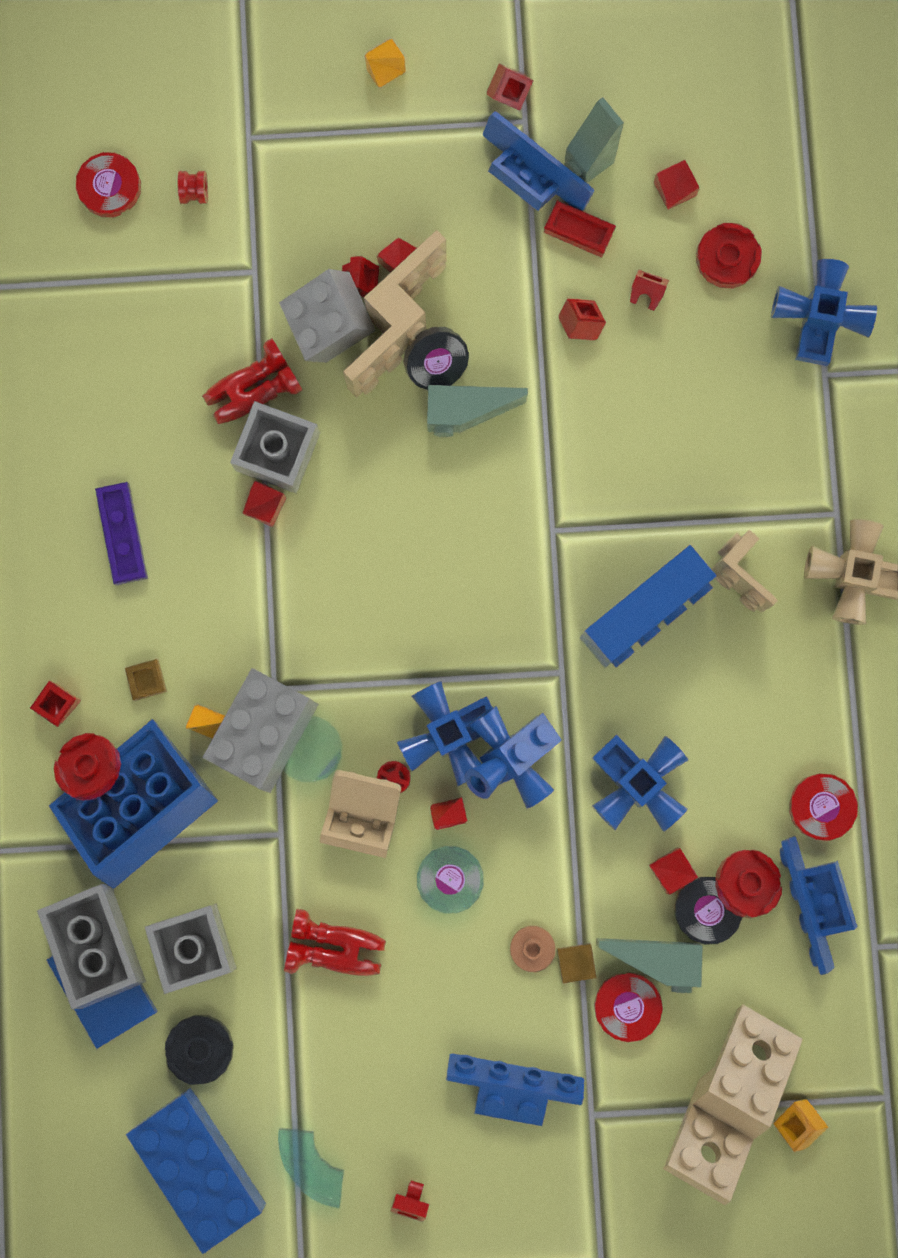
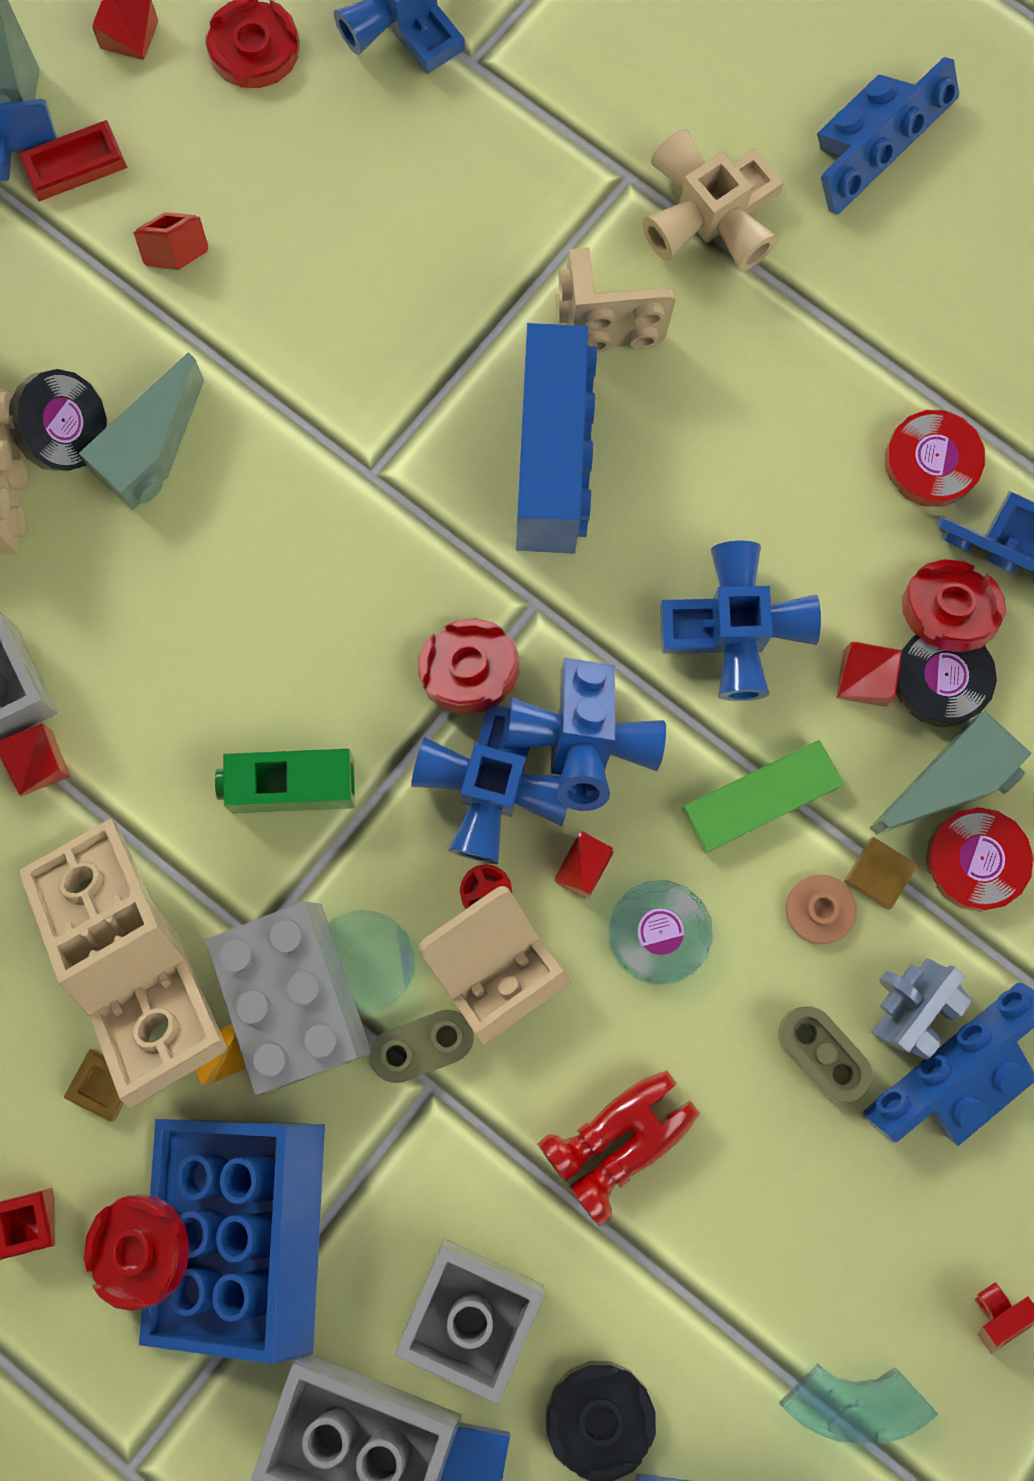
camera: 55 degrees left, 5 degrees down
red tile [630,269,669,311] -> none
none -> tan bracket [18,818,228,1109]
none -> green brick [215,748,355,814]
none -> olive plate [370,1010,474,1083]
none -> tile [418,618,520,714]
none -> bright green tile [682,740,844,854]
none -> olive plate [778,1006,872,1102]
none -> sand blue hips [871,958,972,1060]

